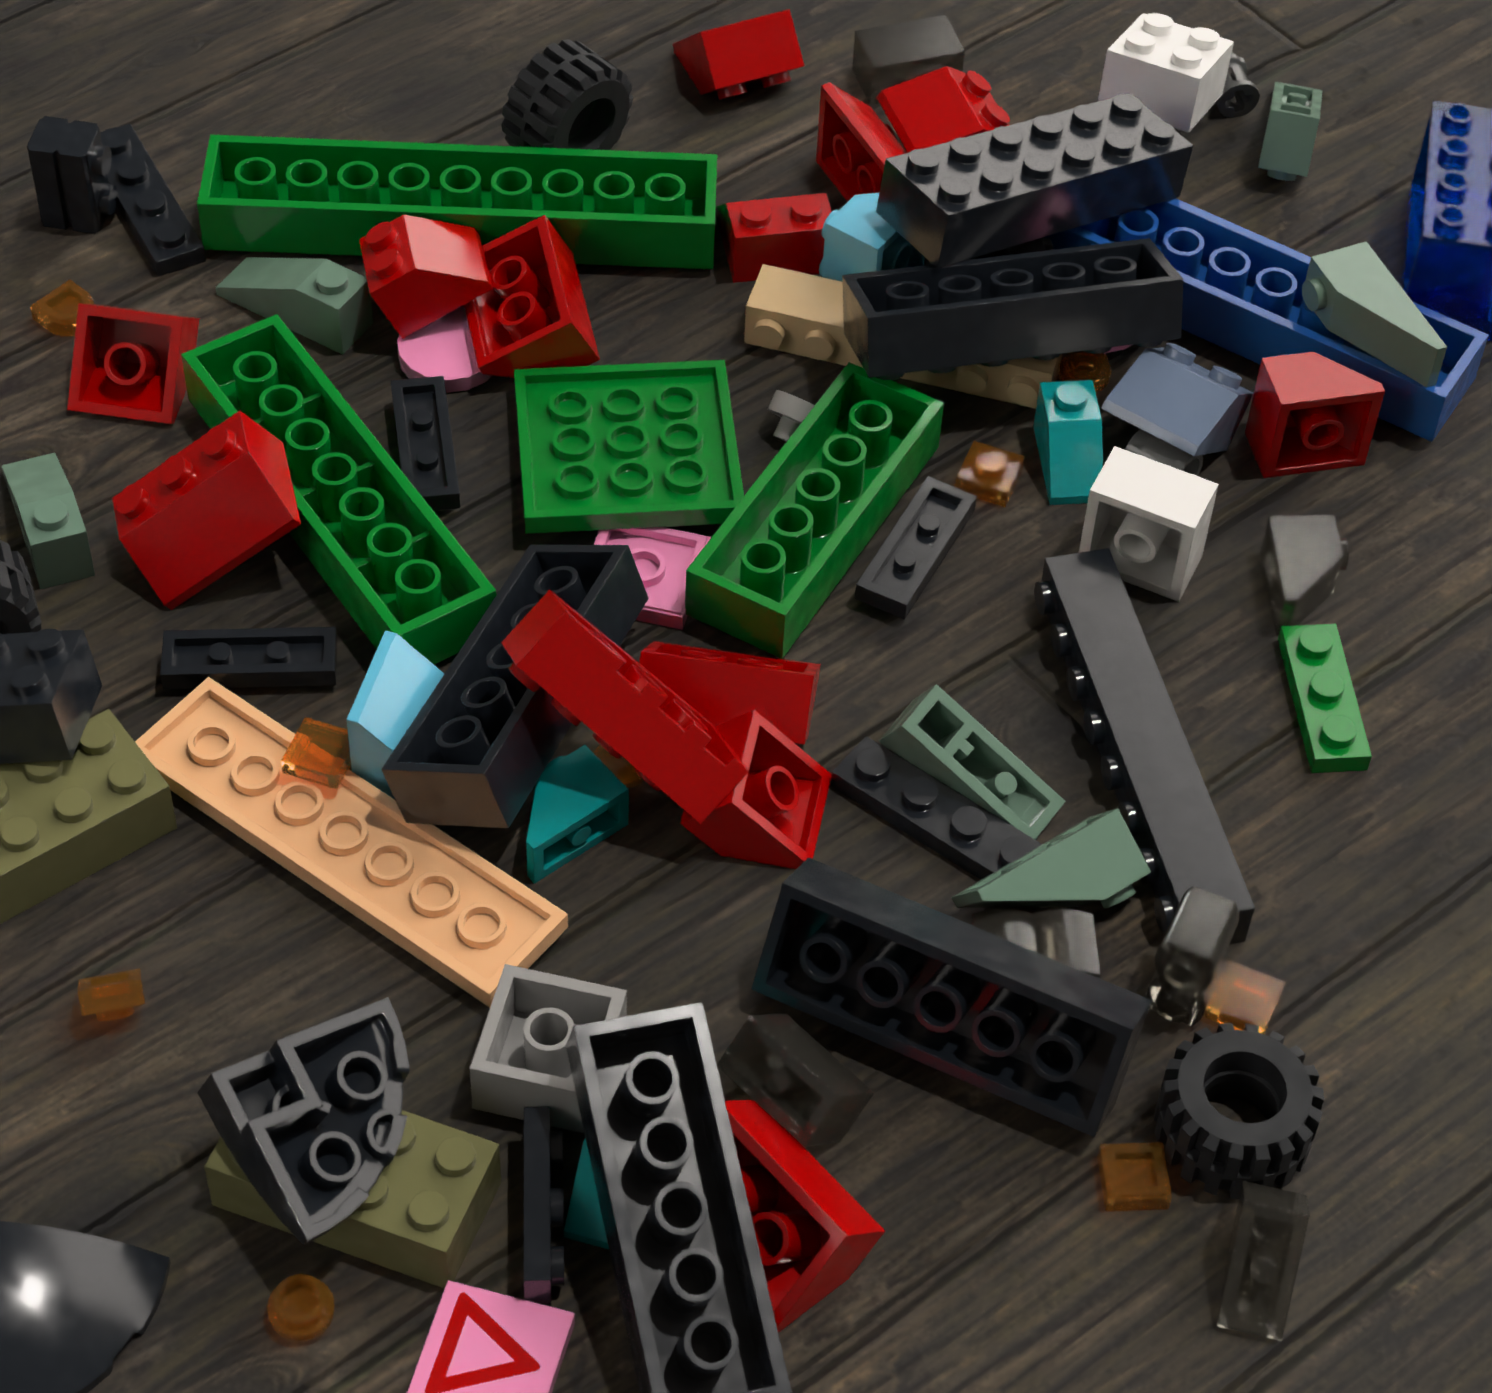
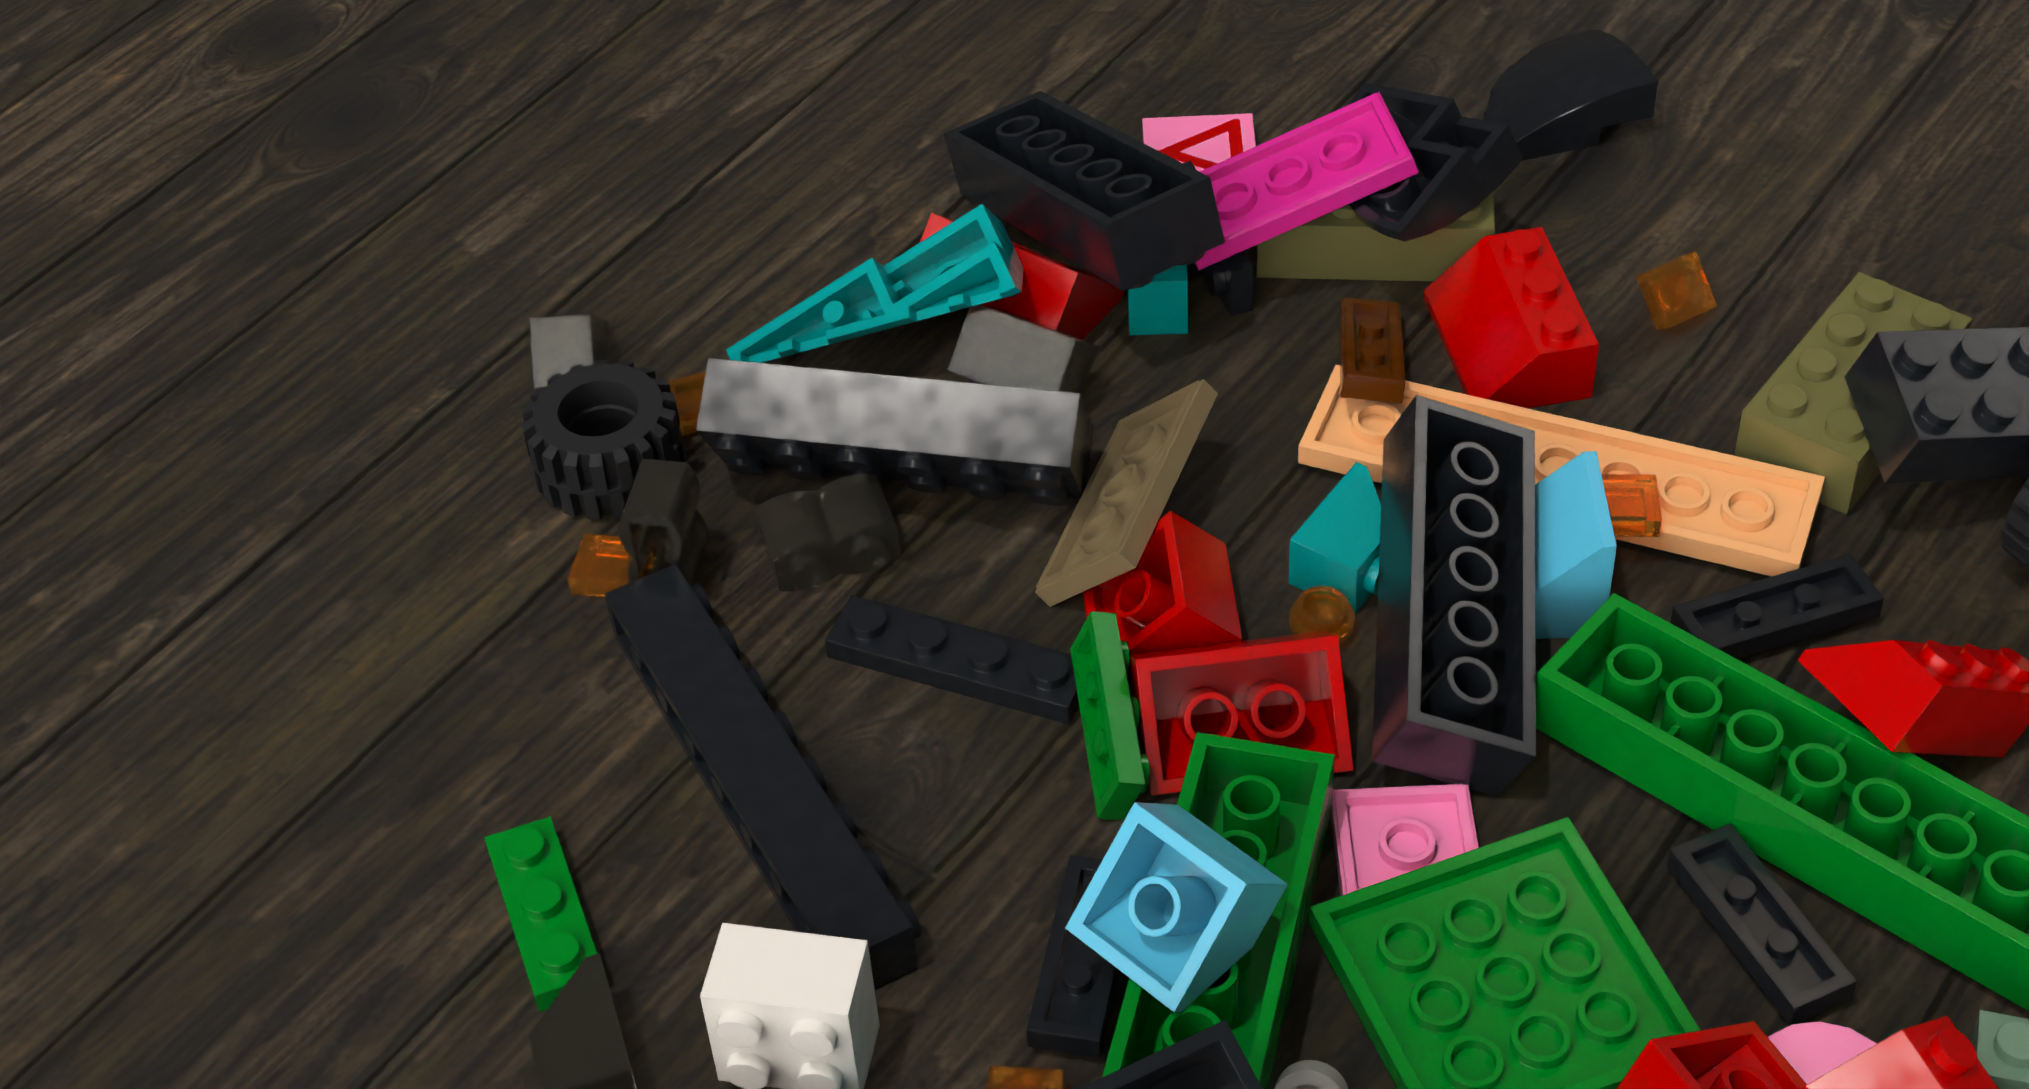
camera: 170 degrees right, 5 degrees down
light grey brick [470,964,627,1133] -> none
red wedge [501,589,750,824] -> none
sand green slope [879,684,1066,840] -> none
sand green slope [951,808,1151,908] -> none
none -> teal wedge [726,204,1024,363]
none -> dark tan tile [1035,379,1218,607]
none -> medium azure slope [1065,802,1288,1012]
none -> green plate [1070,611,1149,820]
none -> dark pink tile [1195,92,1419,270]
none -> reddish brown tile [1338,297,1405,403]
none -> red slope [1424,227,1599,409]

